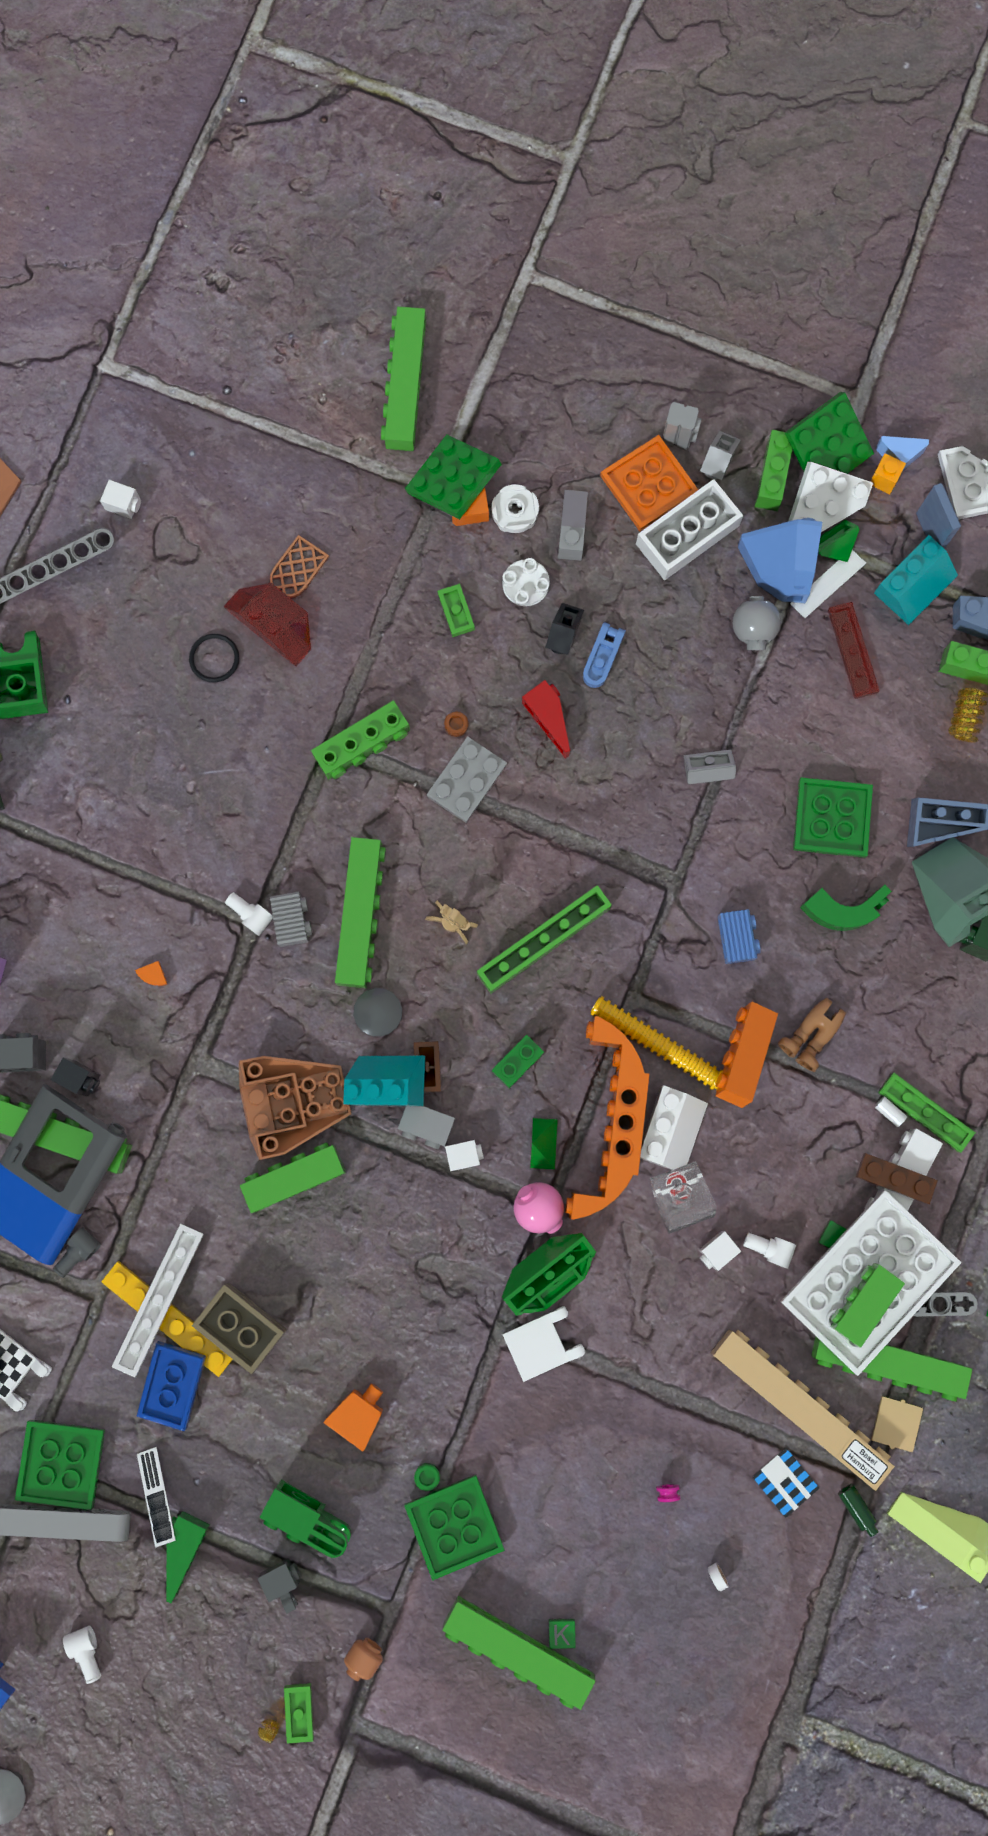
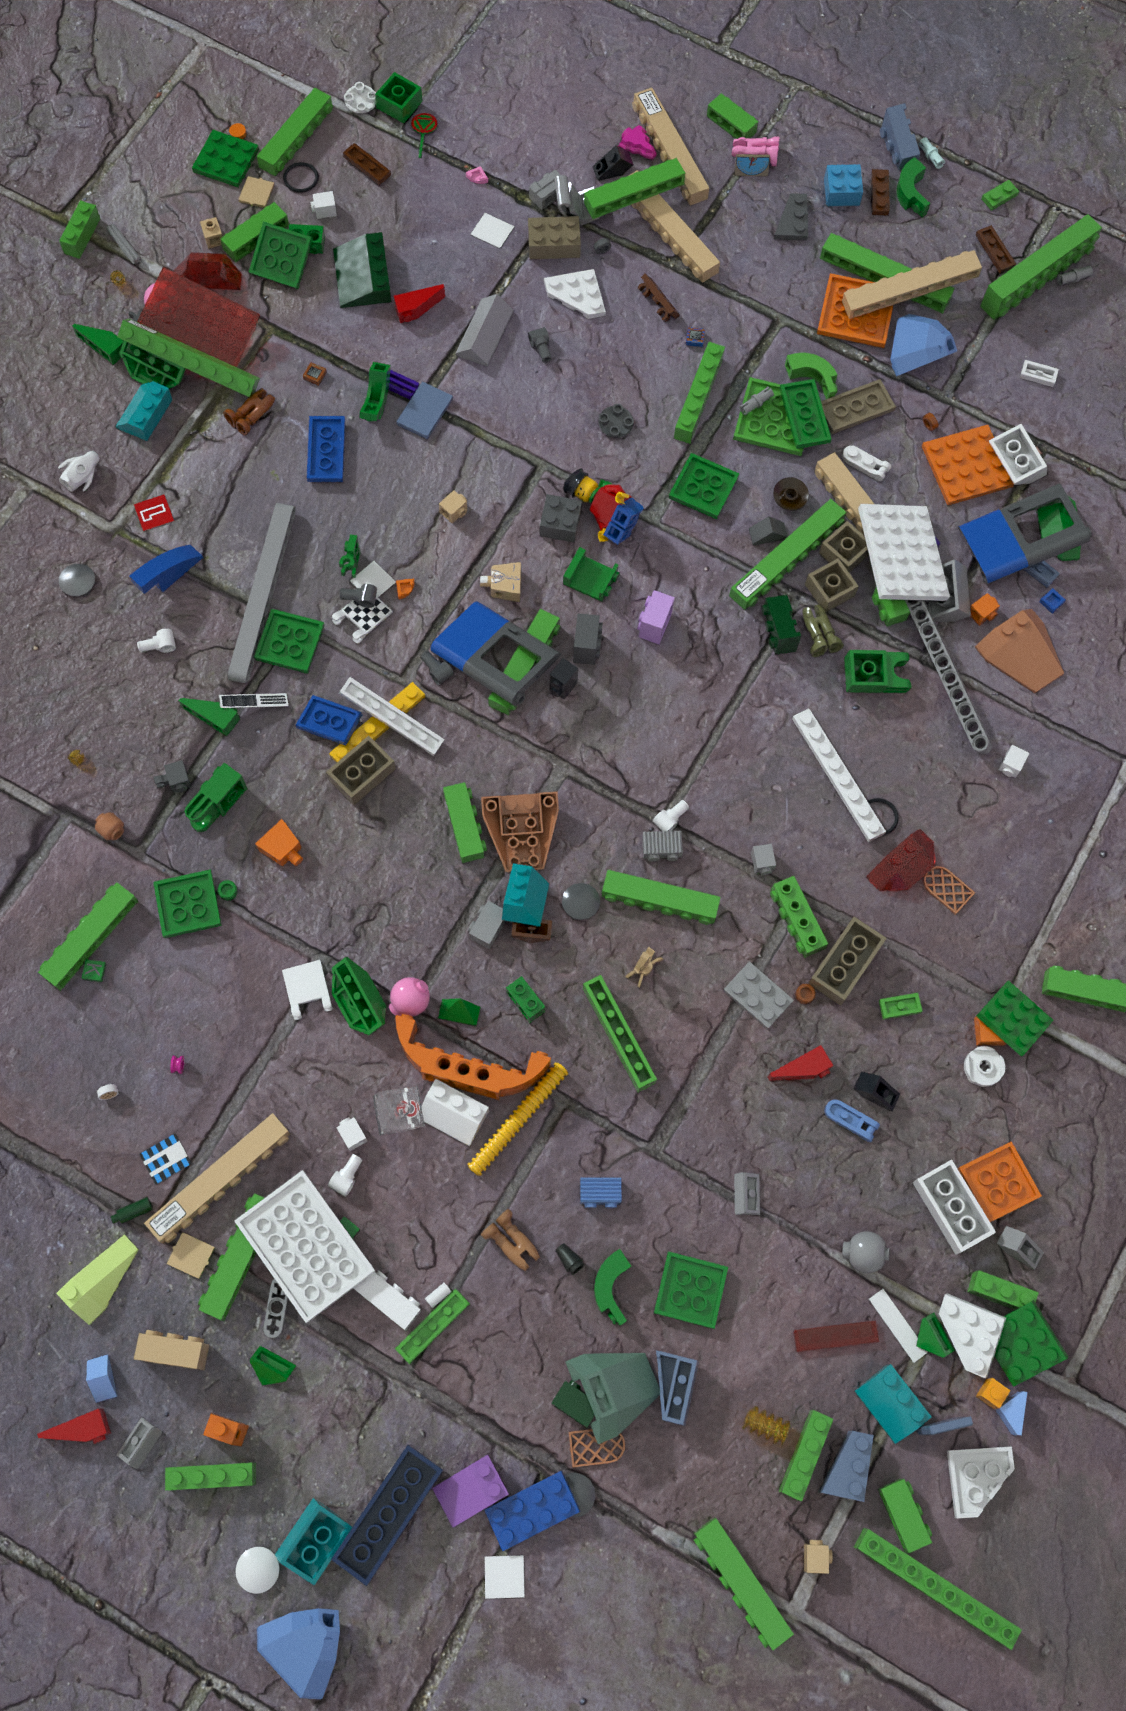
camera: 95 degrees right, 10 degrees down
orange tile [135,961,168,986] -> none
bright green plate [284,1683,314,1744] -> none
white brick [445,1140,484,1171] -> none
white dish [502,558,550,606] -> none
light grey slope [558,490,588,561] -> none
light grey brick [662,402,702,450] -> none
orange brick [715,1002,778,1108] -> none
medium blue brick [738,518,822,604] -> none
bright green brick [830,1263,905,1348] -> none
reddish brown plate [856,1153,938,1204] -> none
none -> pearl dark grey cone [555,1243,585,1275]
none -> light grey brick [751,844,776,875]
none -> white plate [792,709,886,842]
none -> dark tan brick [808,917,887,1006]

